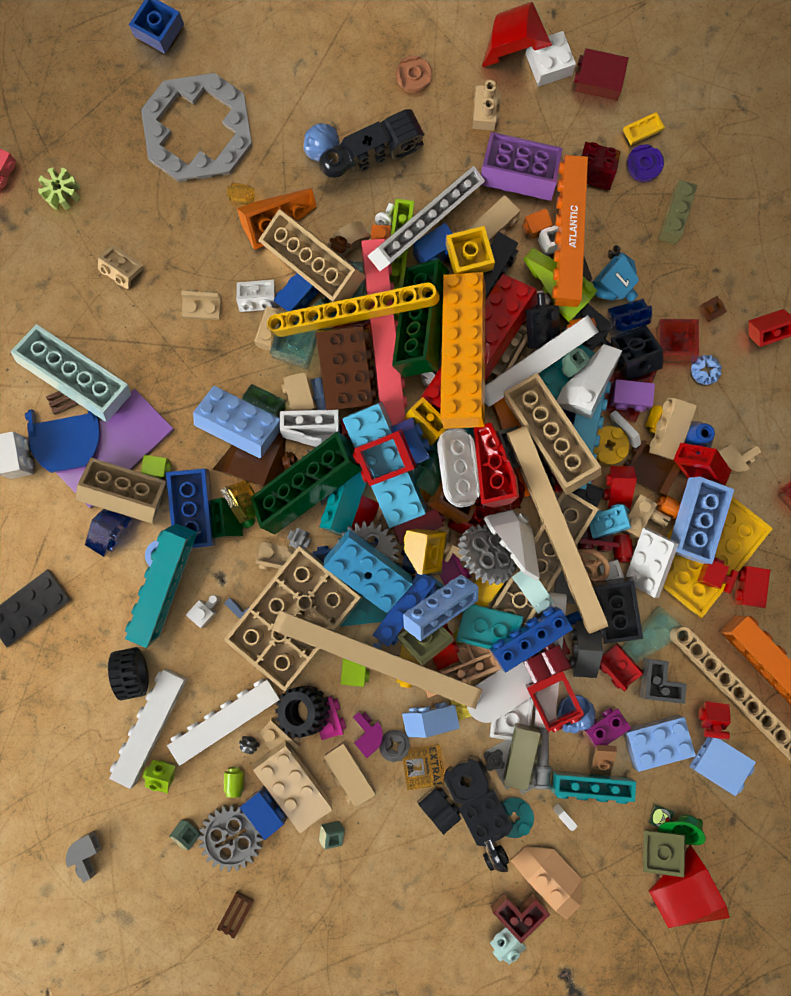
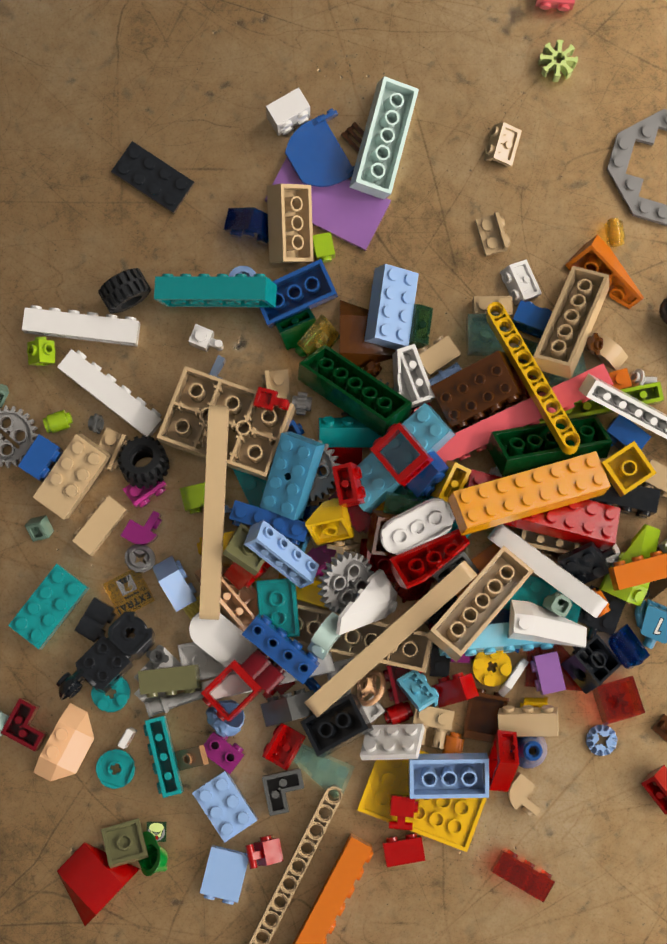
camera: 65 degrees right, 0 degrees up
none -> teal brick [8,564,90,649]
none -> teal plate [96,749,136,789]
none -> red plate [253,386,290,412]
none -> red brick [332,462,366,508]

